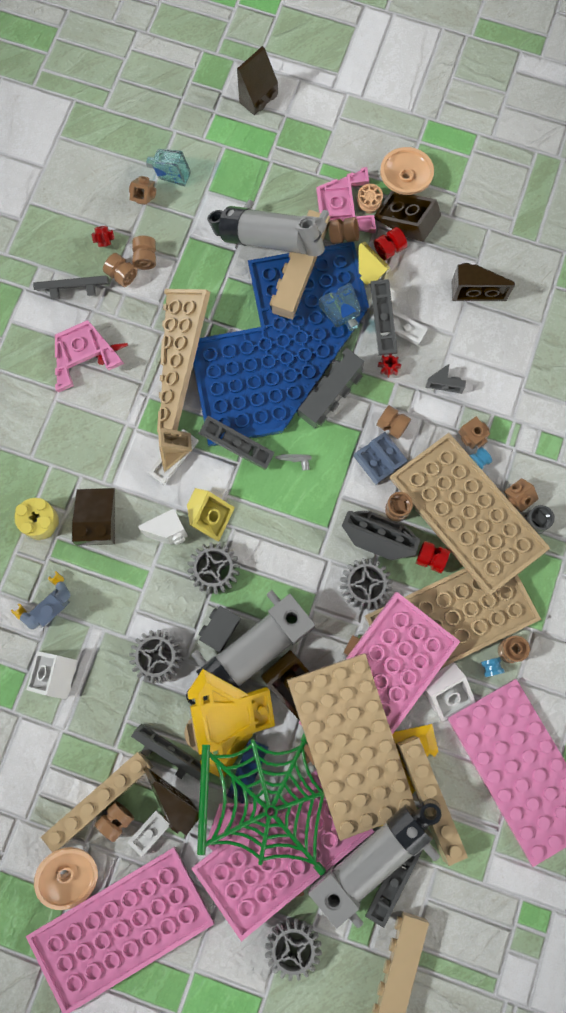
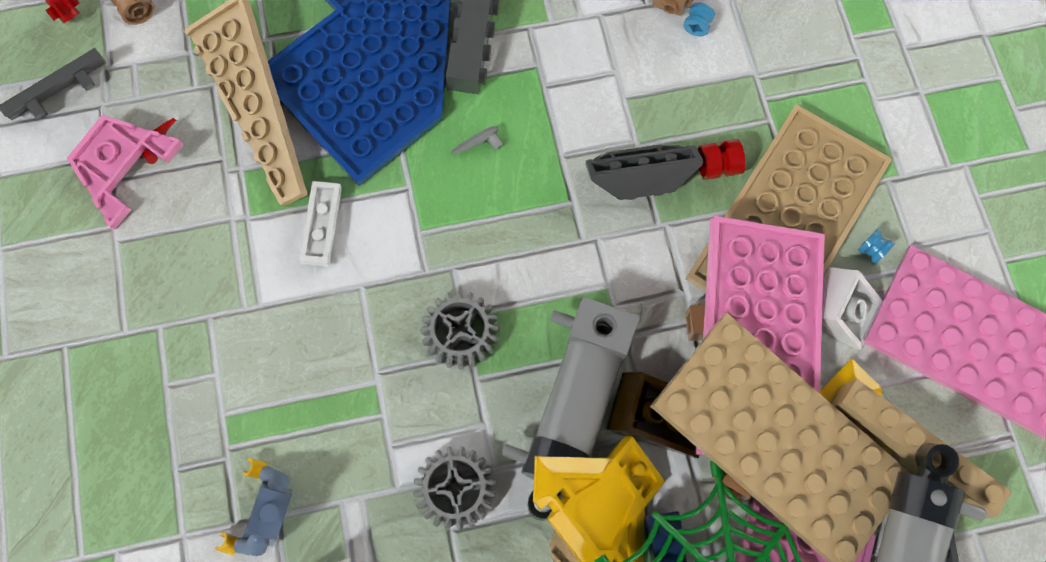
camera: 35 degrees left, 5 degrees down
light yellow brick [14,498,59,540] -> none
dark brown slope [72,488,115,546] -> none
medium nougat wheel [103,253,138,287] -> none
white slope [138,509,188,545] -> none
tan slope [158,427,192,473] -> none
light yellow slope [187,488,235,542] -> none
dark grey hinge [198,416,275,470] -> none
dark grey brick [198,606,241,653] -> none
light grey gear [340,558,393,611] -> none
sand blue slope [353,432,408,485] -> none
medium nougat wheel [376,405,411,439] -> none
medium nougat wheel [385,492,413,522] -> none
tan plate [389,433,550,596] -> none
medium nougat wheel [498,635,530,663] -> none
medium nougat brick [504,478,539,512] -> none
dark grey wheel [524,505,555,534] -> none

